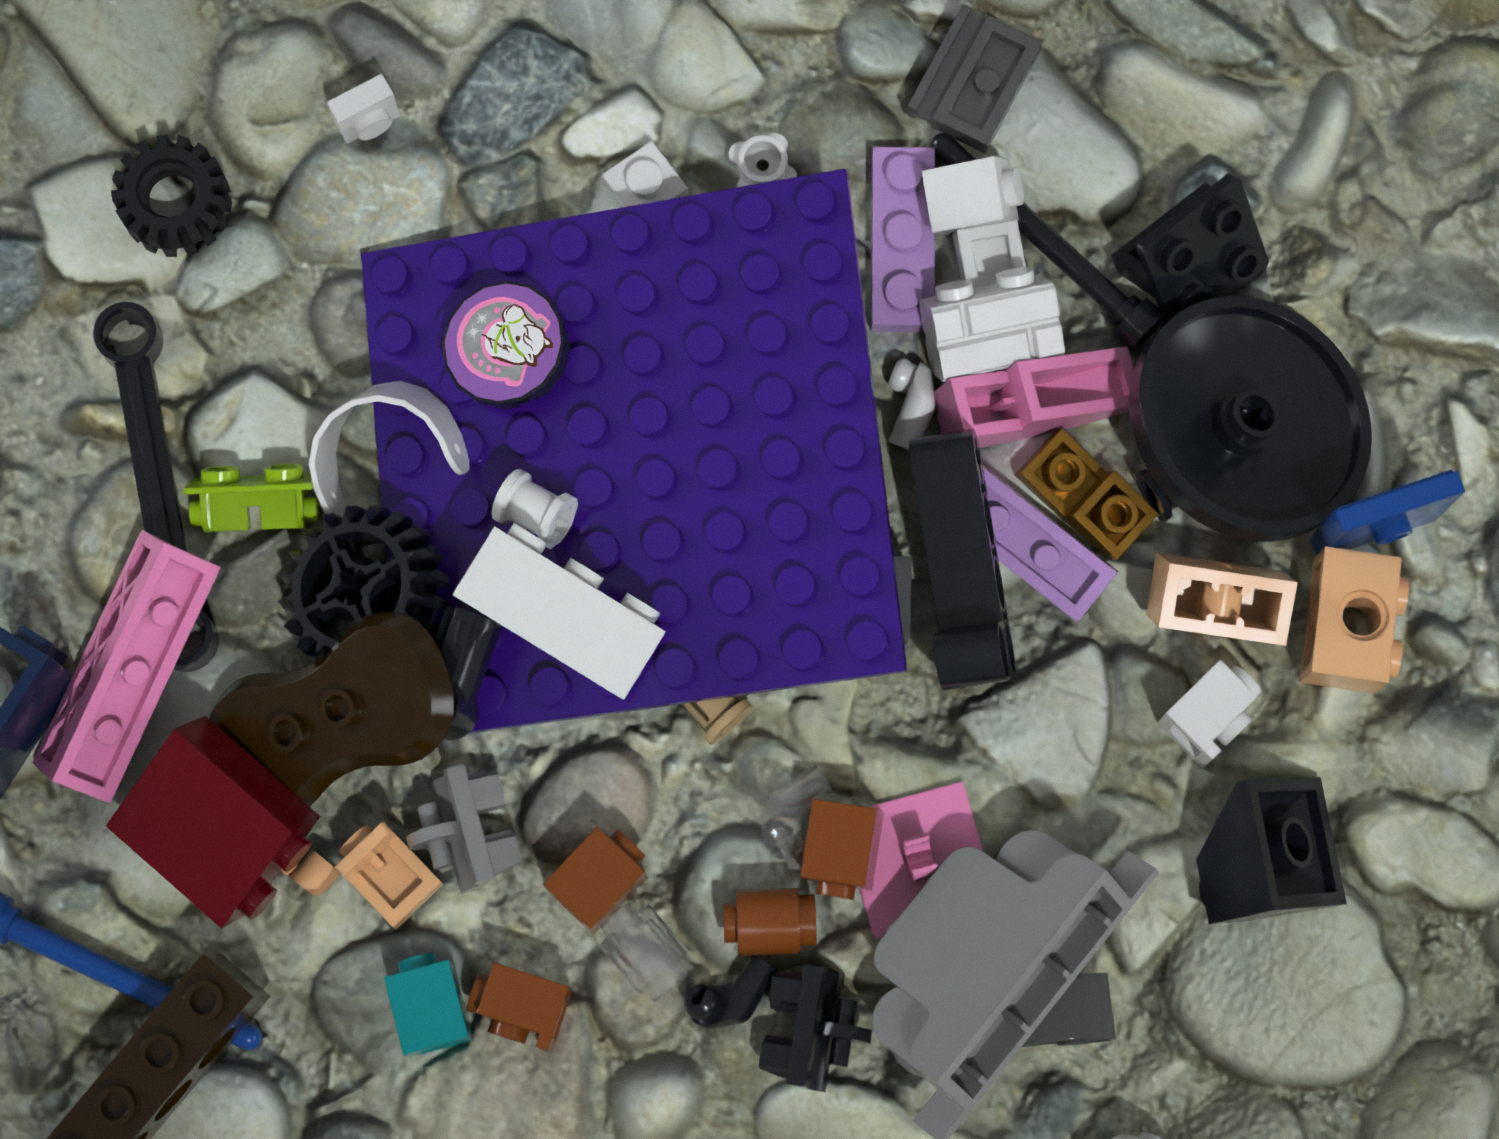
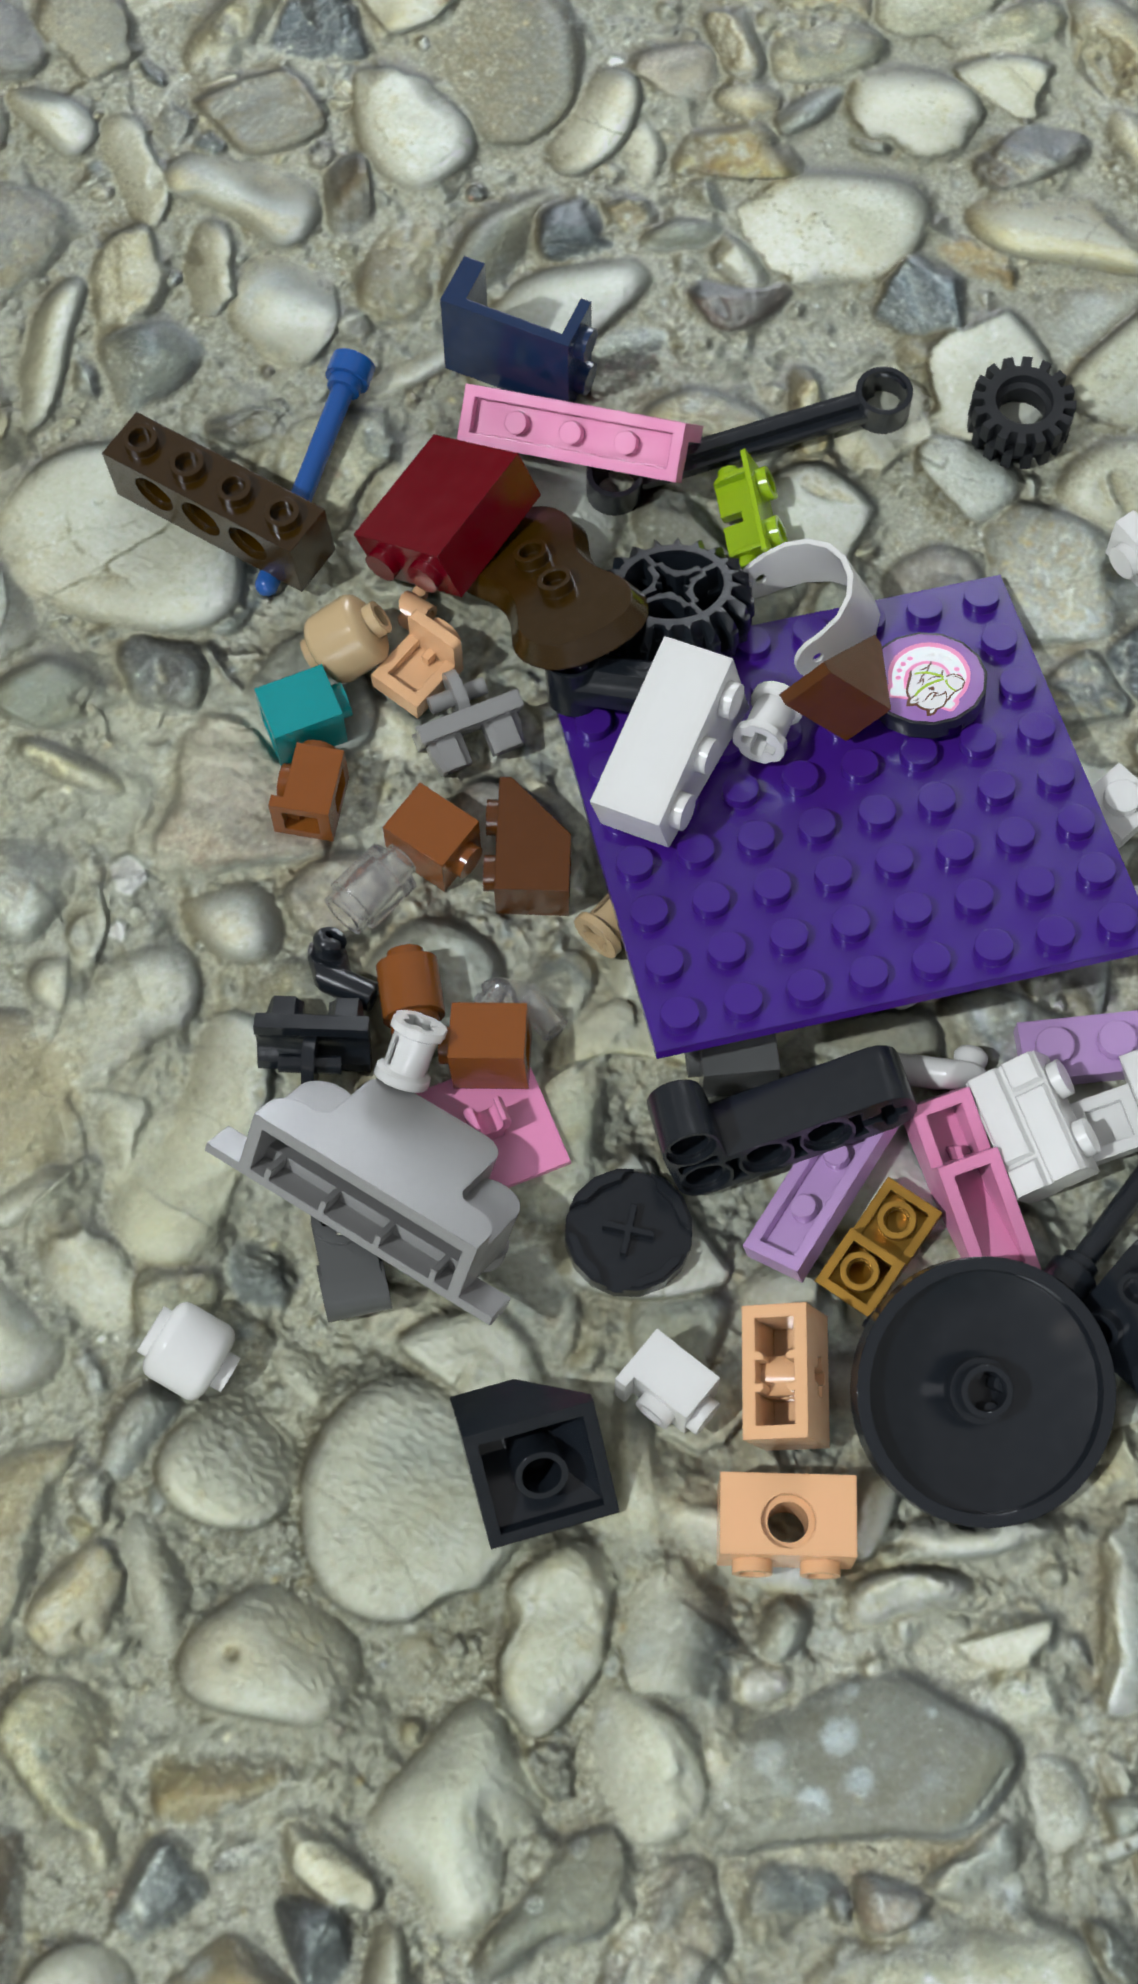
camera: 85 degrees right, 10 degrees down
blue plate [1310,469,1466,556] -> none
none -> tan head [300,595,392,684]
none -> white bush [374,1010,448,1093]
none -> reddish brown slope [483,777,571,916]
none -> black tile [565,1169,692,1297]
none -> reddish brown slope [779,635,891,741]

